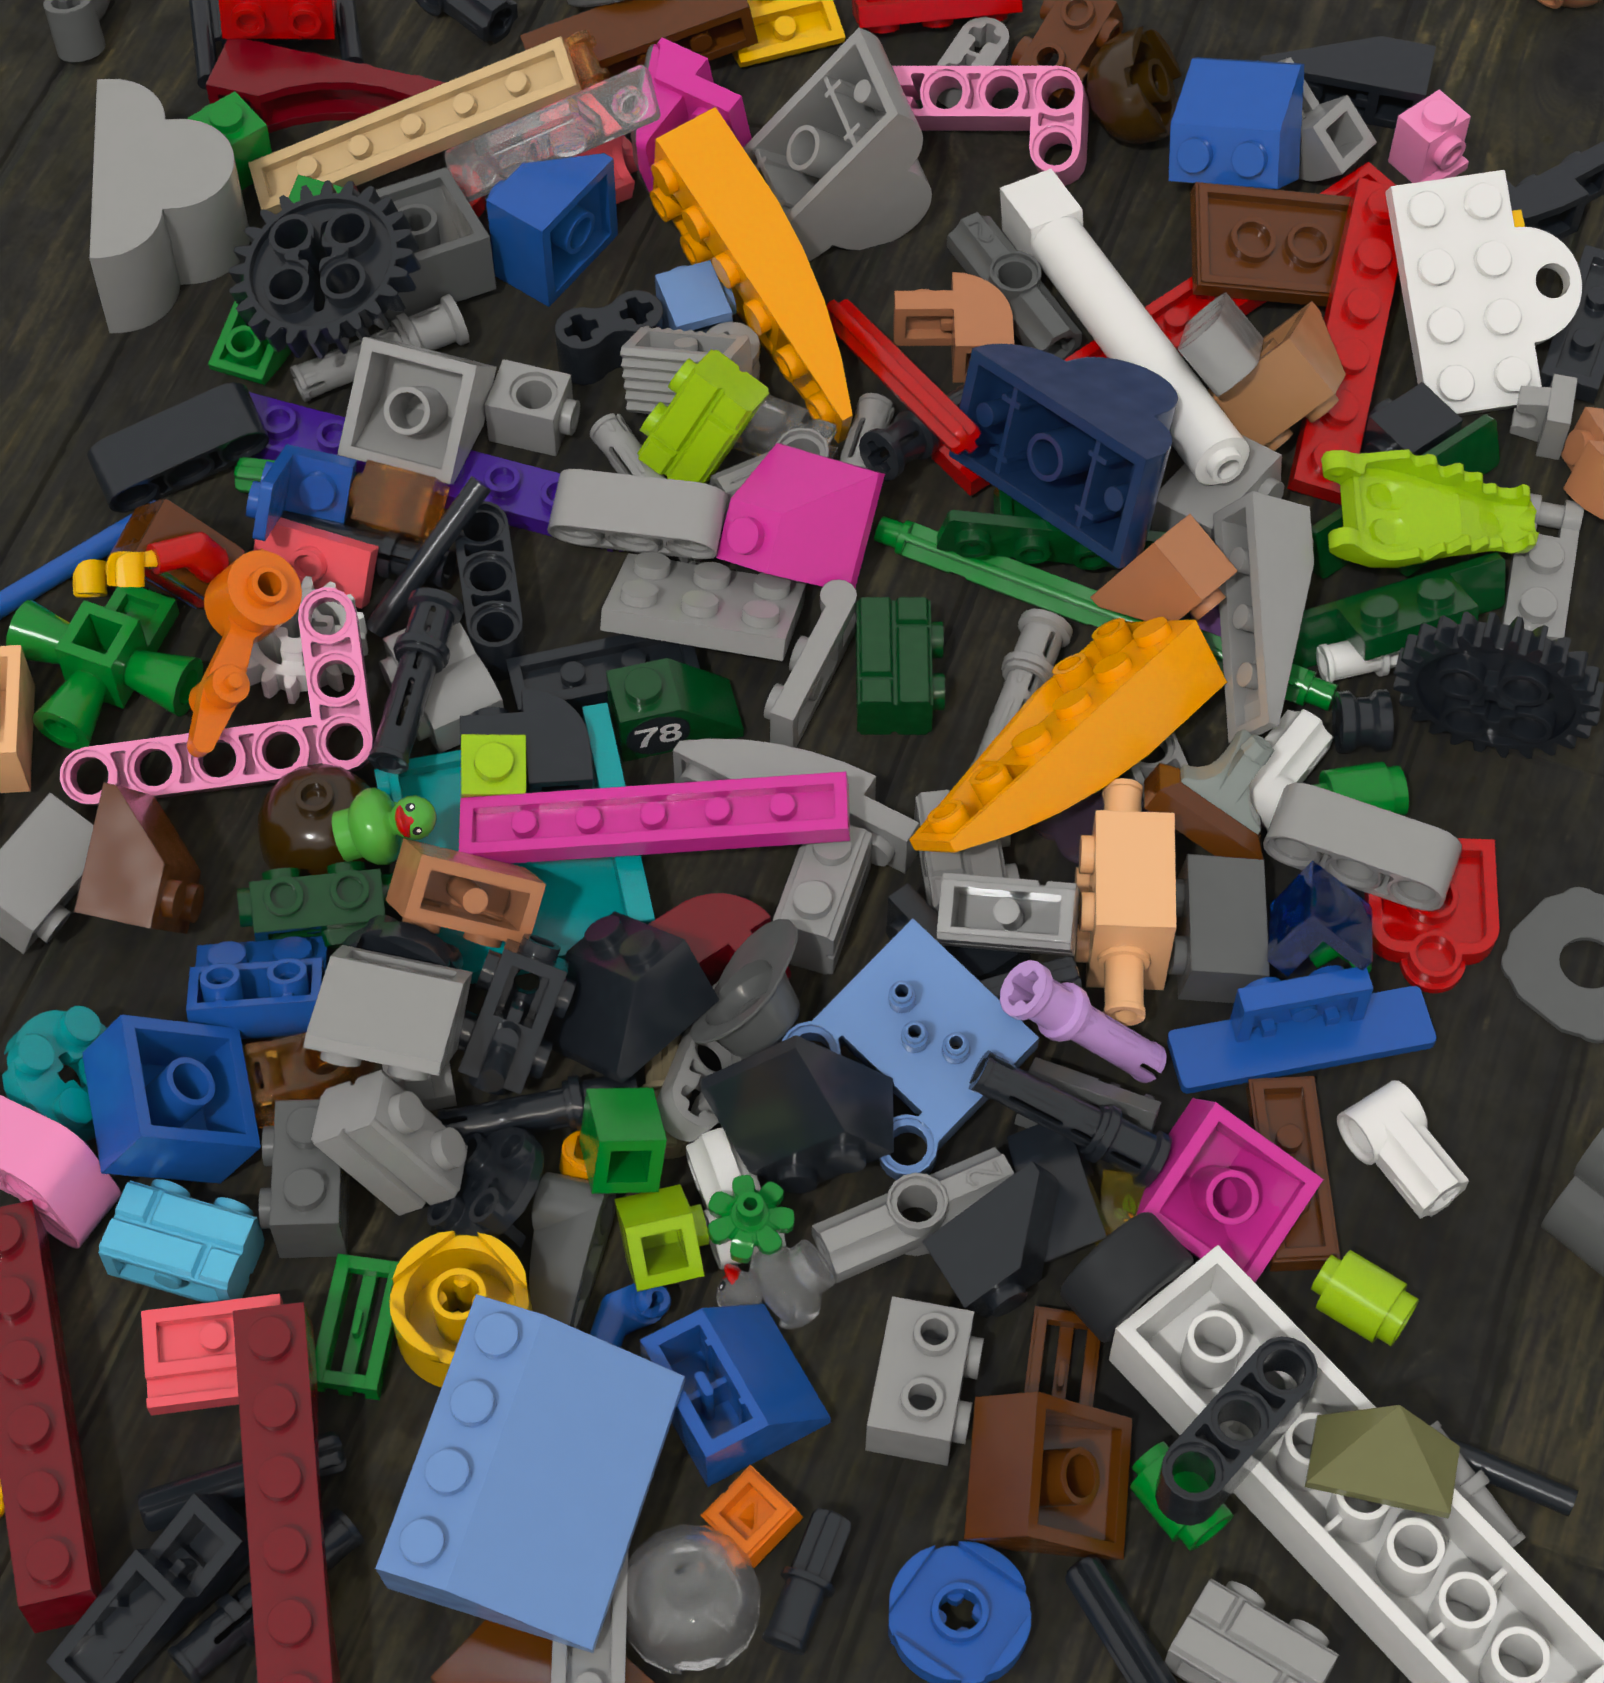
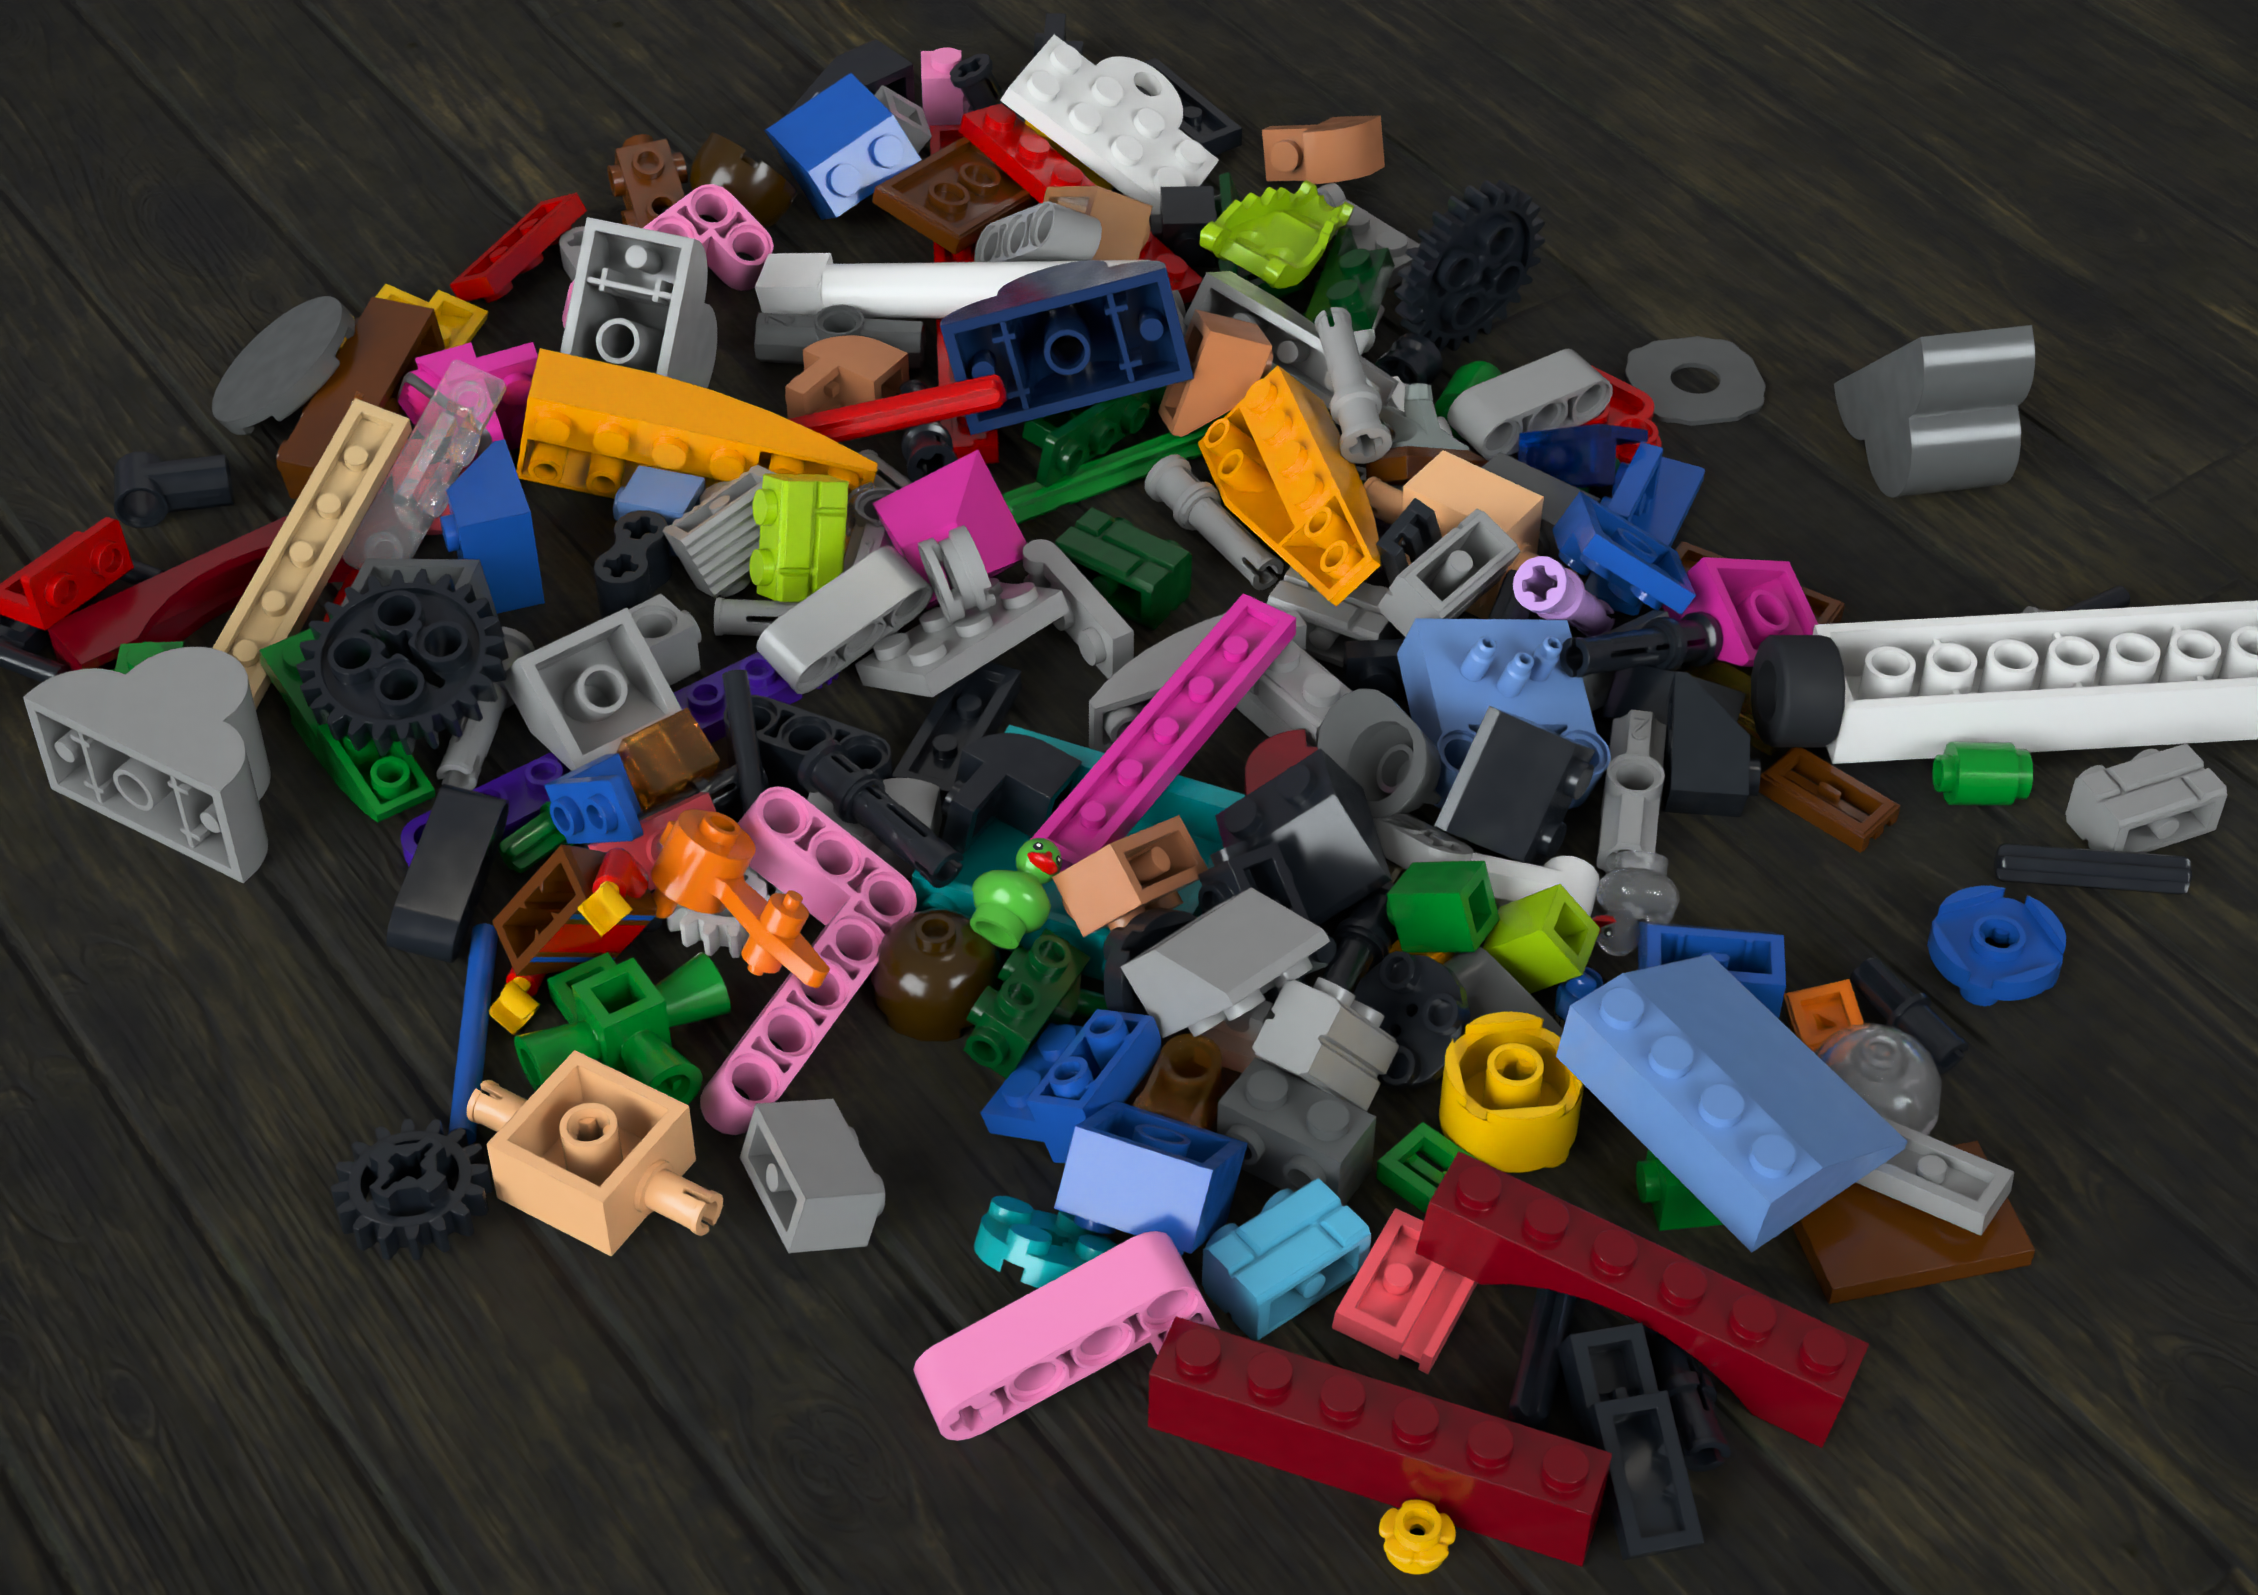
camera: 55 degrees left, 15 degrees down
reddish brown slope [74,782,204,934] -> none
lime brick [460,734,526,798] -> none
dark green slope [606,658,744,762] -> none
green plant [707,1175,794,1263] -> none
light grey brick [865,1296,984,1466] -> none
reddish brown slope [964,1391,1132,1560] -> none
black beam [1155,1336,1318,1526] -> none
olive slope [1305,1405,1460,1519] -> none
lime brick [1311,1250,1419,1346] -> none
white piece [1337,1080,1469,1219] -> none
light grey tile [1510,374,1578,460] -> none
none -> light grey wheel [917,525,996,623]
none -> black bush [950,53,1009,112]
none -> light grey pin [1314,307,1392,464]
none -> black tile [1376,498,1442,586]
none -> blue plate [1552,491,1696,615]

